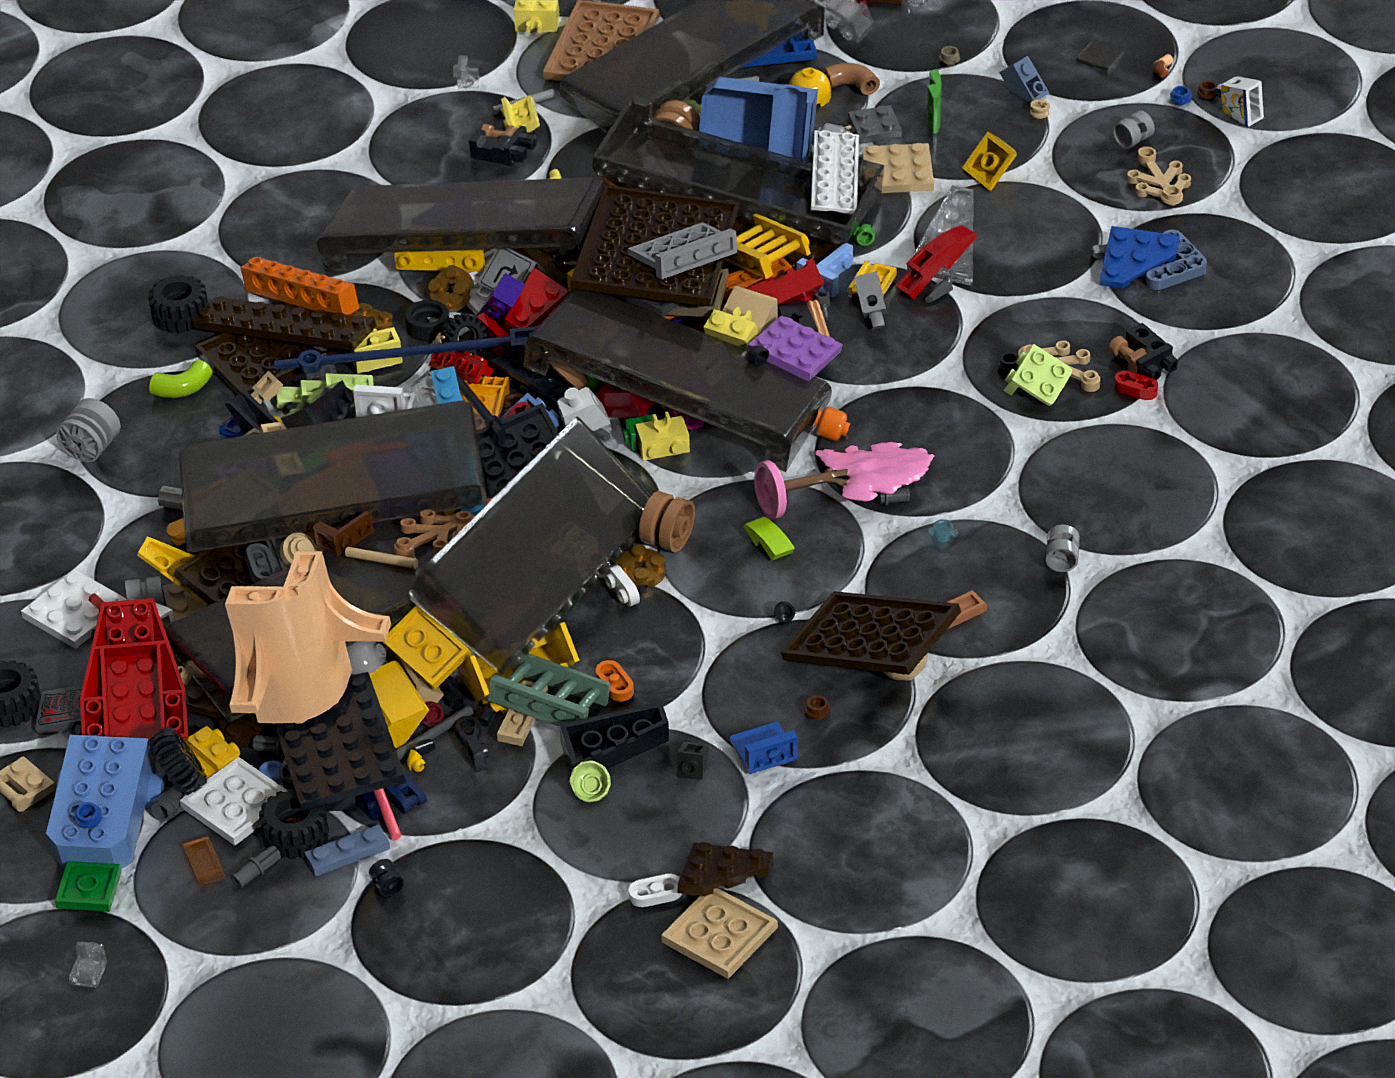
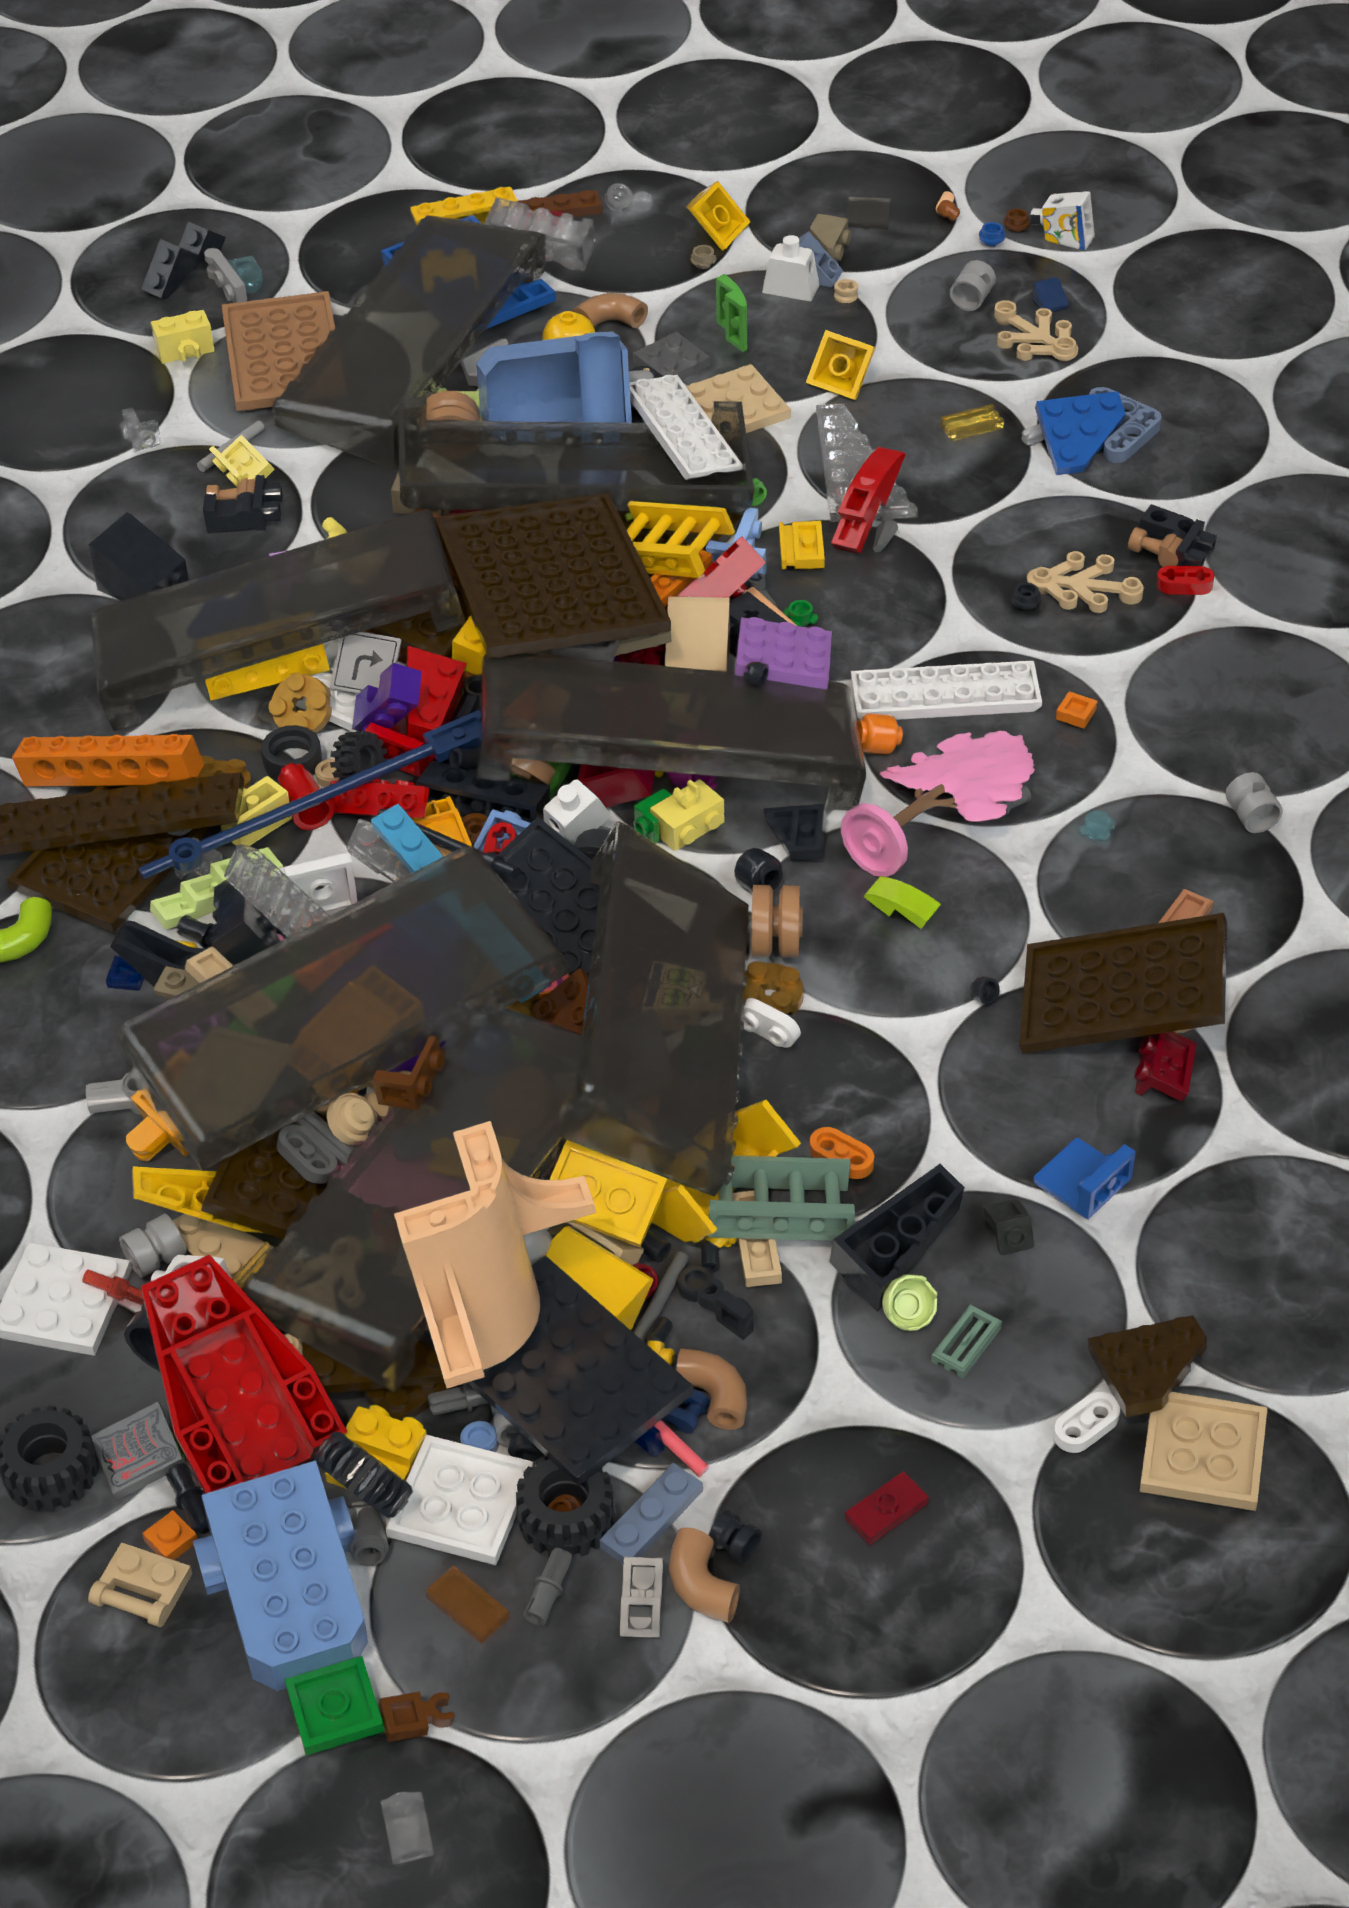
camera: 25 degrees left, 5 degrees up
blue plate [75,802,102,829] -> none
tan plate [250,371,283,404] -> none
tan bar [345,547,418,569] -> none
medium nougat plant [394,509,476,558] -> none
light grey fence [628,222,737,279] -> none
light yellow brick [704,307,759,357] -> none
reddish brown plate [804,695,830,719] -> none
light grey torso [854,271,887,329] -> none
yellowish green bracket [1003,344,1072,406] -> none
none -> black slope [88,512,189,615]
none -> orange plate [142,1510,198,1560]
none -> clear beam [224,844,342,960]
none -> red plant [278,763,335,830]
none -> reddish brown plate [378,1691,455,1742]
none -> slope [620,1557,664,1638]
none -> medium nougat cylinder [668,1527,740,1623]
none -> medium nougat cylinder [676,1348,747,1430]
none -> yellow slope [686,181,750,251]
none -> black head [734,848,782,892]
none -> white torso [763,235,819,301]
none -> black wing [764,804,827,861]
none -> green plate [783,600,818,627]
none -> dark tan slope [810,214,851,261]
none -> dark red plate [845,1471,929,1546]
none -> white plate [851,661,1042,720]
none -> sand green tile [931,1305,1002,1379]
none -> clear yellow tile [940,404,1004,441]
none -> dark blue slope [1032,277,1069,312]
none -> orange plate [1056,691,1098,729]
none -> dark red bracket [1134,1031,1196,1101]

